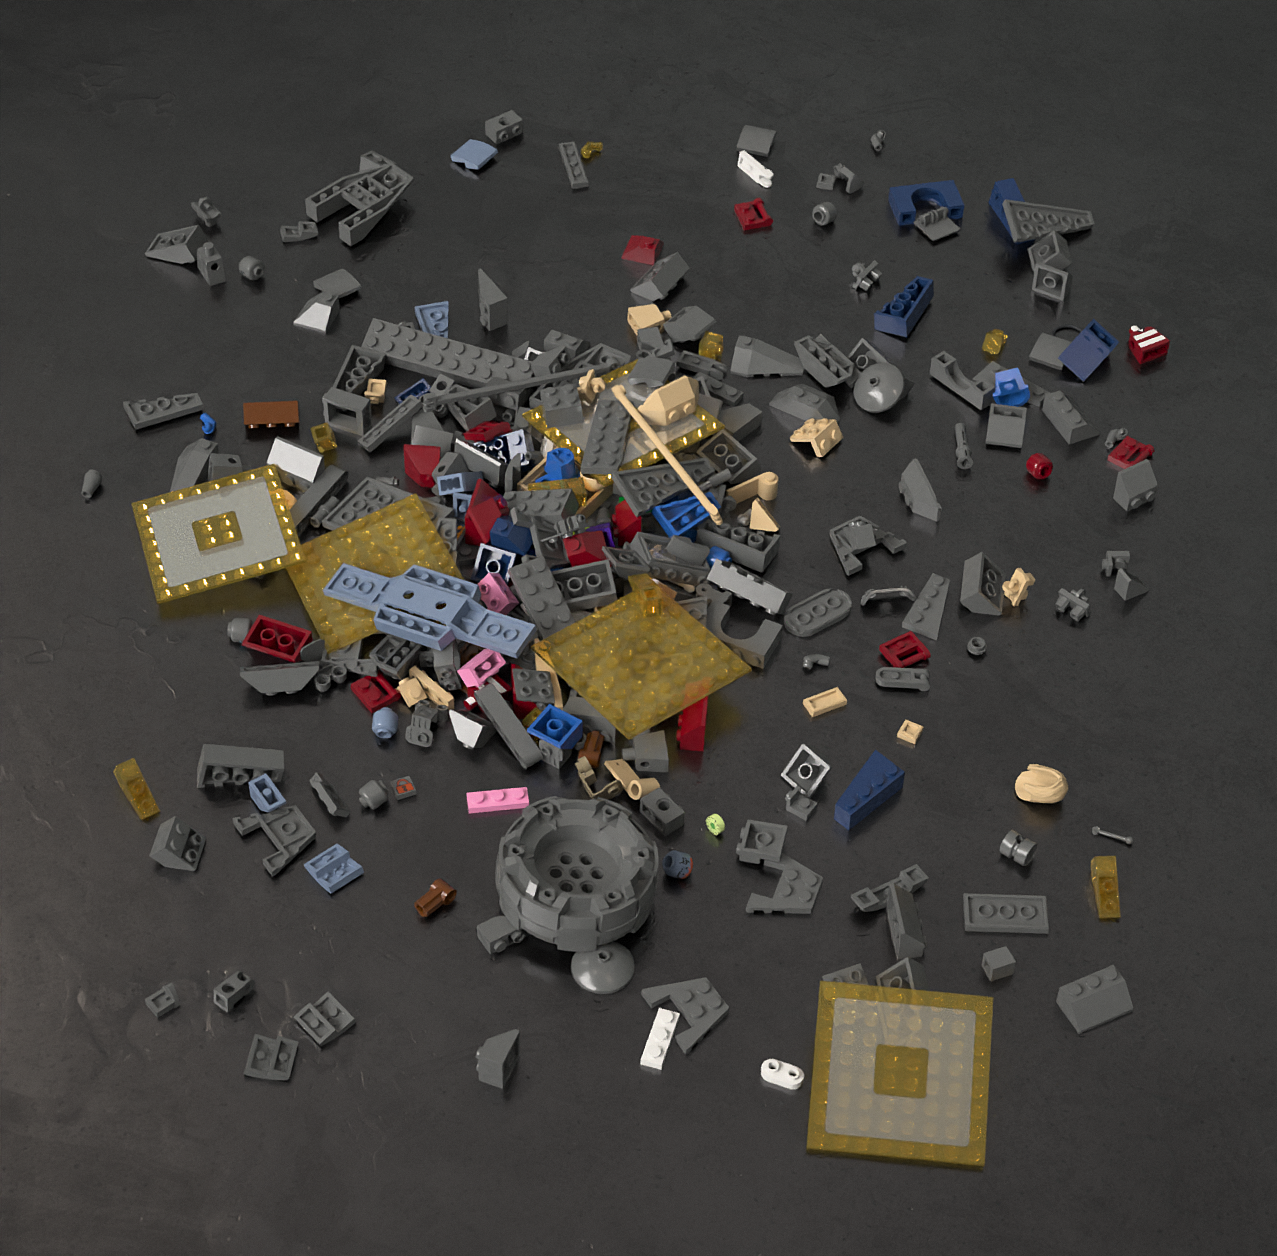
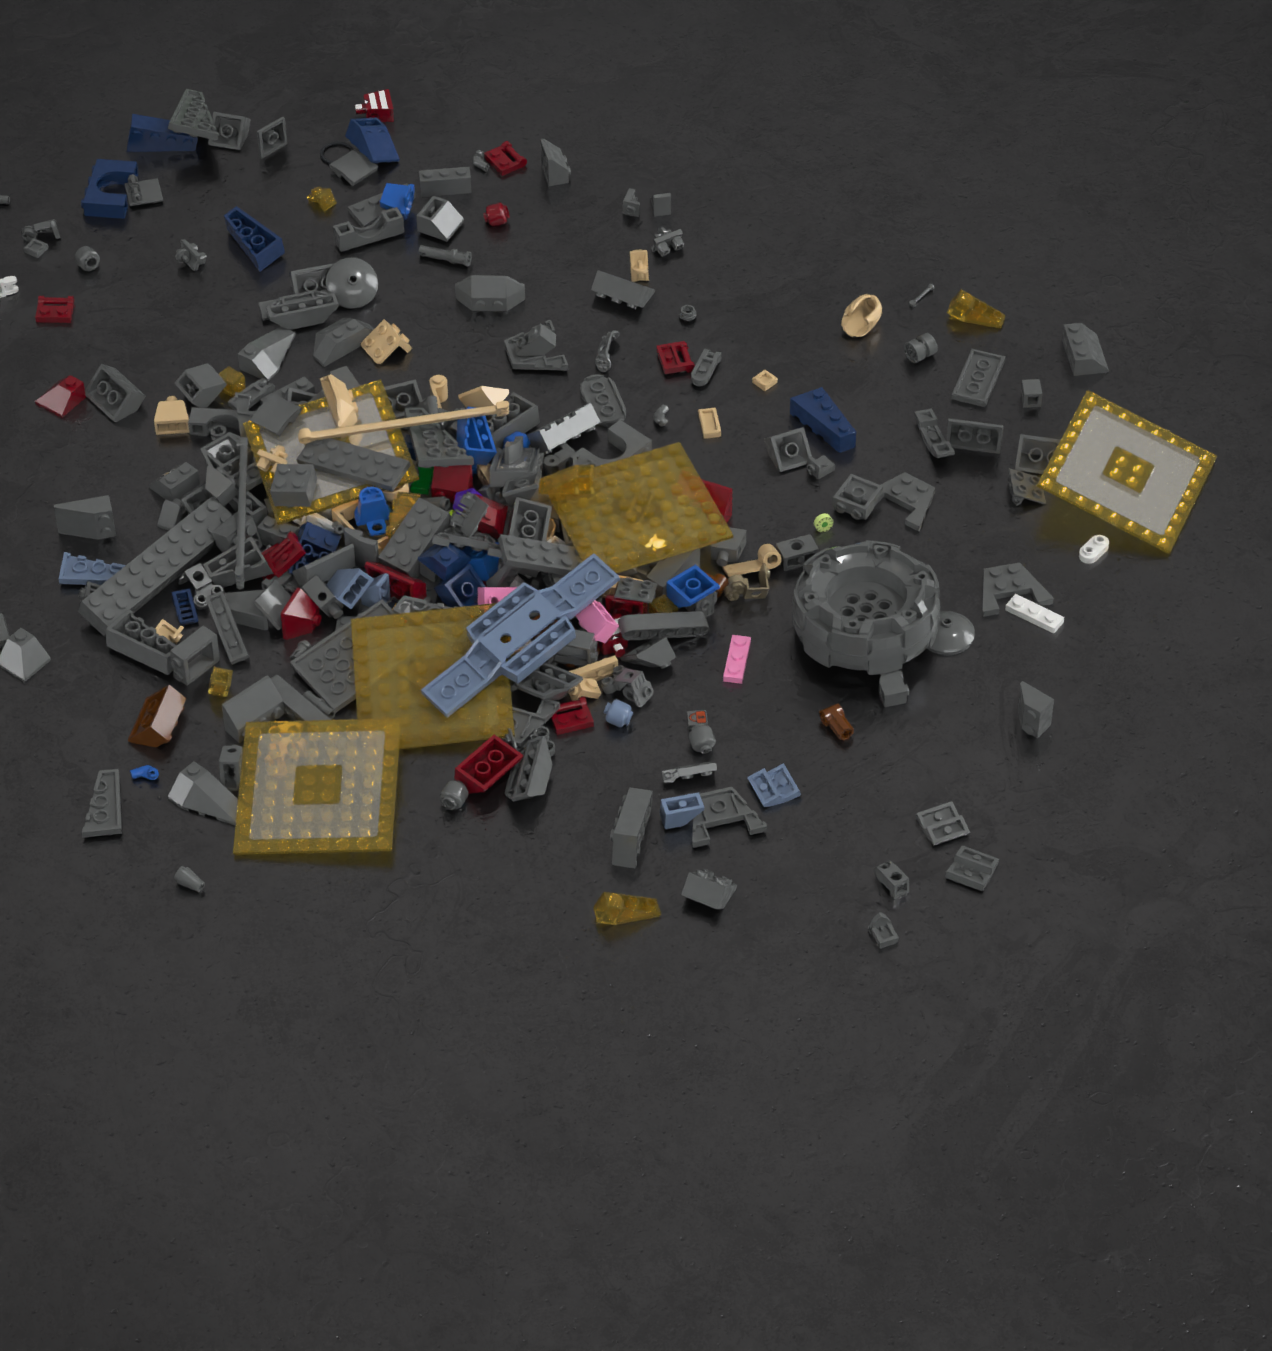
camera: 70 degrees left, 0 degrees up
dark red slope [467,494,510,544] -> none
dark grey wing [902,573,950,640] -> none

